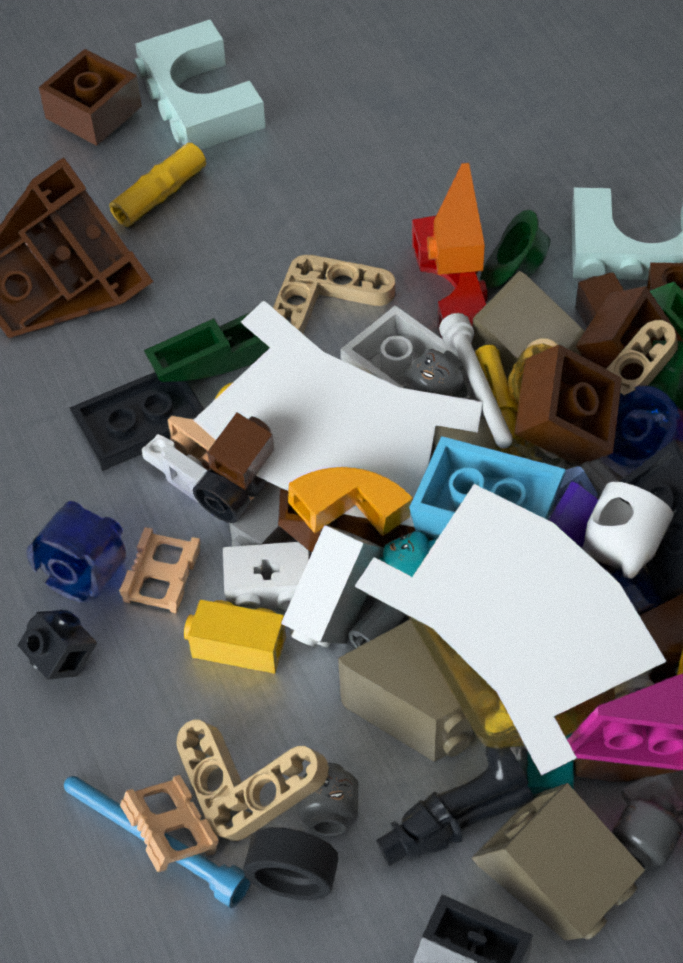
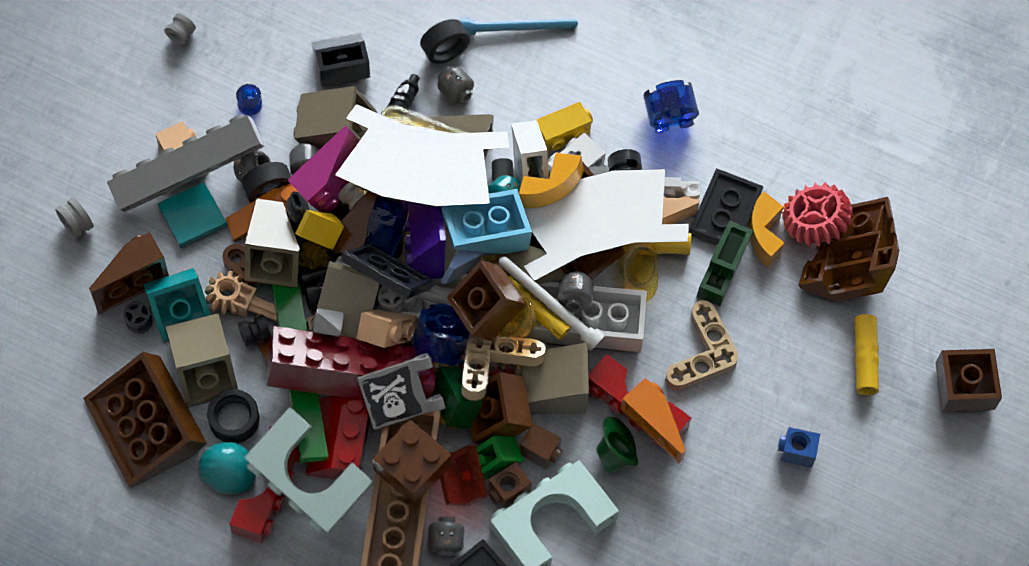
camera: 135 degrees right, 10 degrees up
black brick [17,609,98,680] -> none
light nougat piece [119,527,201,613] -> none
light nougat piece [120,775,219,873] -> none
light aqua arch [133,19,266,150] -> none
tan beam [176,720,329,841] -> none
reddish brown brick [207,412,274,490] -> none
white piece [582,481,674,578] -> none
none -> light orange brick [749,191,784,267]
none -> blue brick [777,427,820,468]
none -> coral gear [782,182,853,247]

